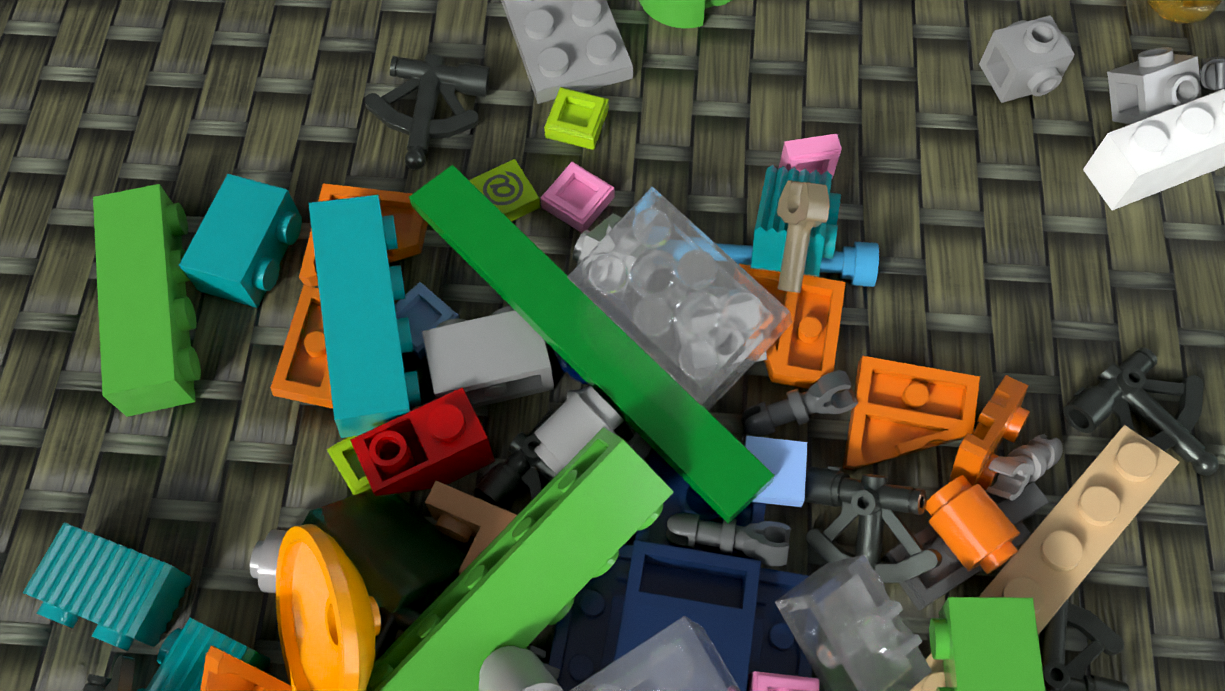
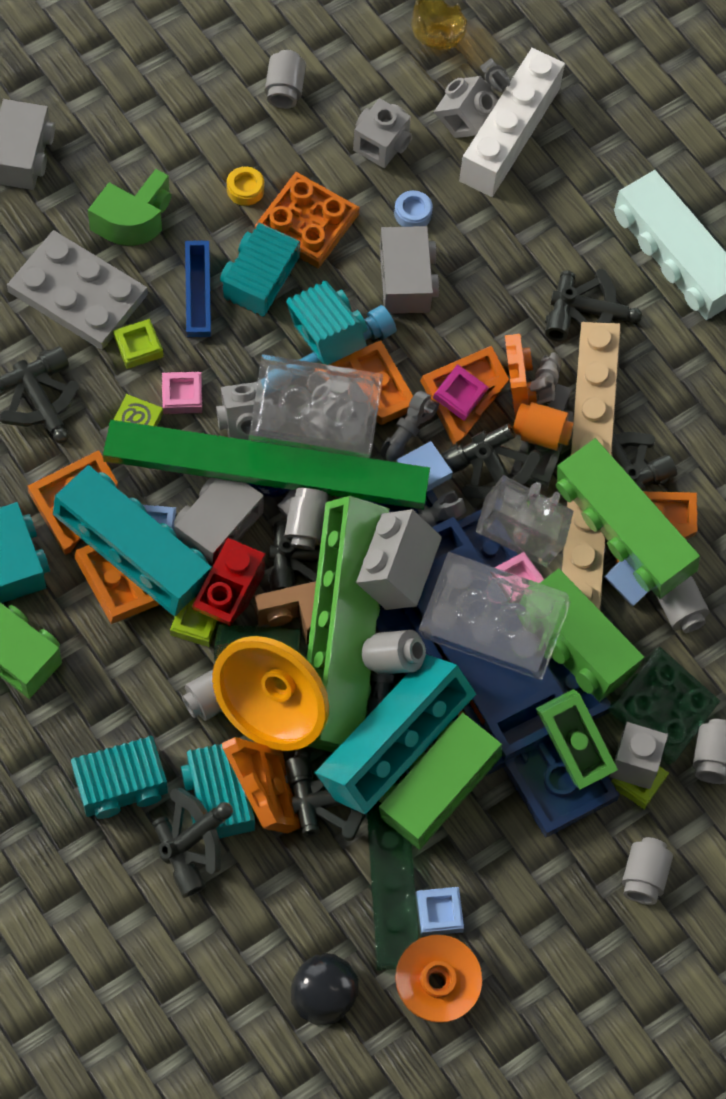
camera: 45 degrees left, 0 degrees up
dark tan bar [777,180,830,293] -> none
bright pink tile [778,134,842,179] -> none
none -> blue piece [185,240,211,337]
none -> teal brick [220,223,300,316]
none -> yellow tile [227,167,264,206]
none -> orange tile [255,172,360,269]
none -> light grey brick [356,509,442,610]
none -> light grey brick [380,226,439,314]
none -> light blue tile [394,190,433,227]
none -> dark pink tile [433,364,489,421]

